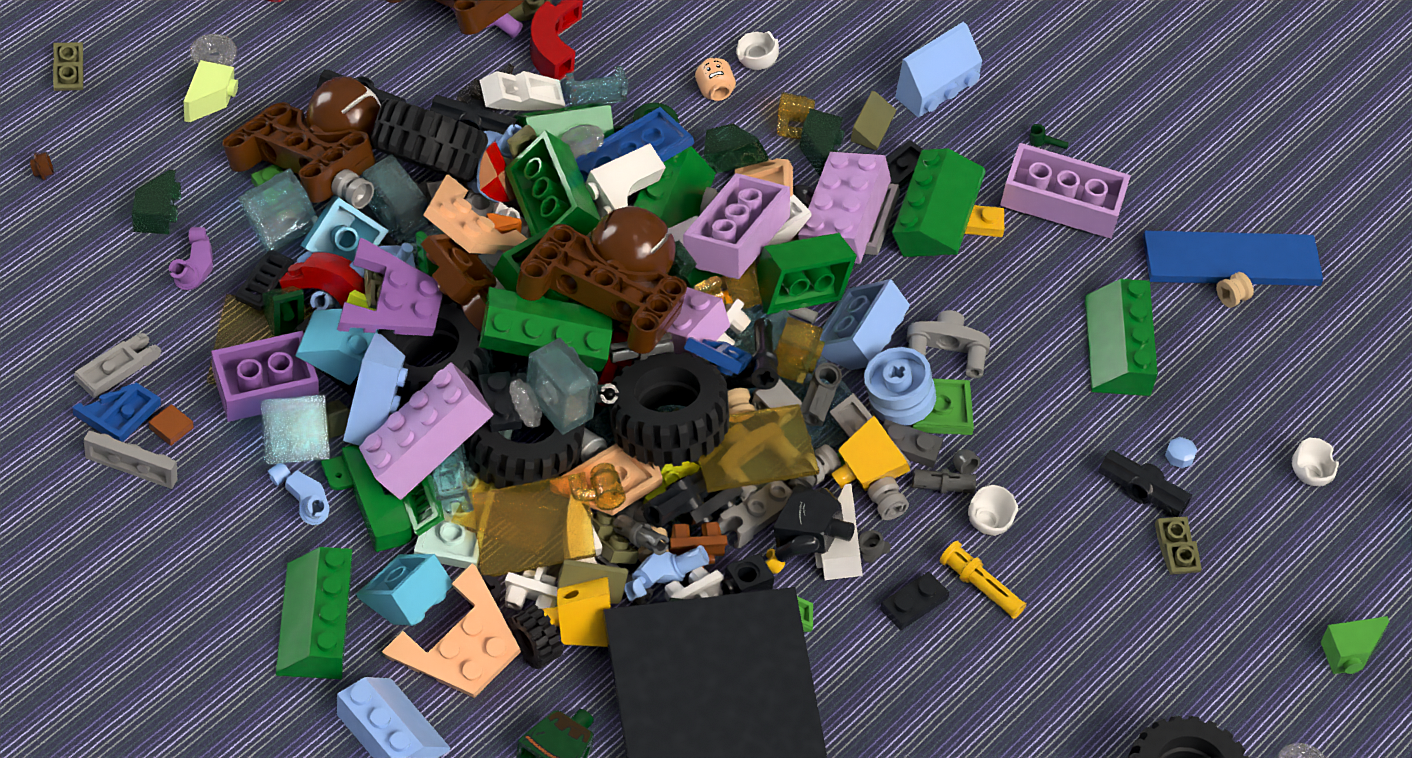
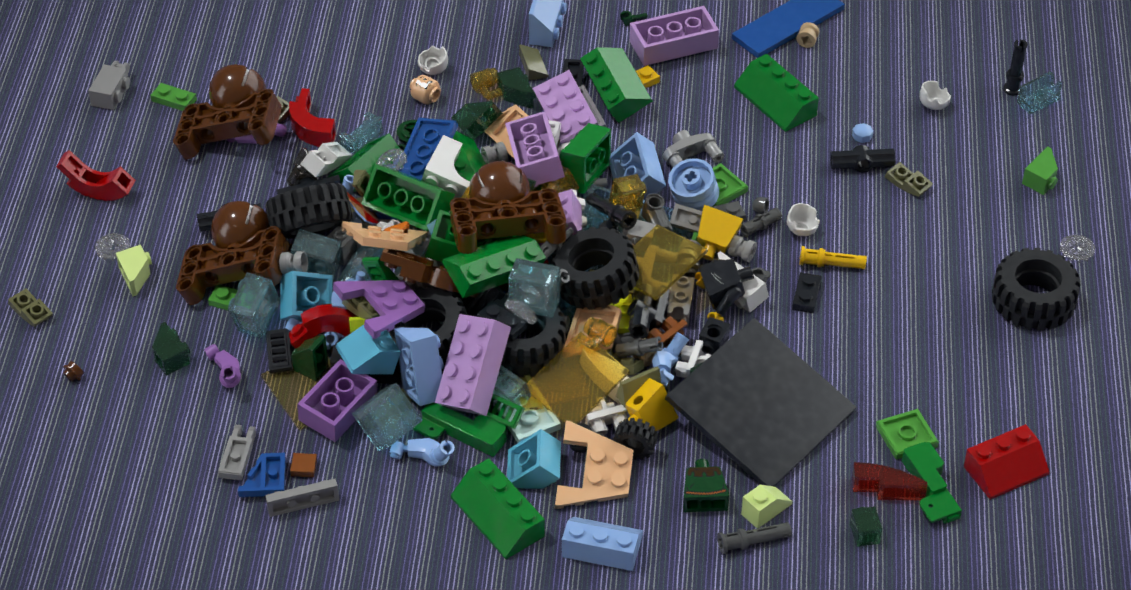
camera: 30 degrees left, 5 degrees down
blue wing [684,337,752,376] -> none

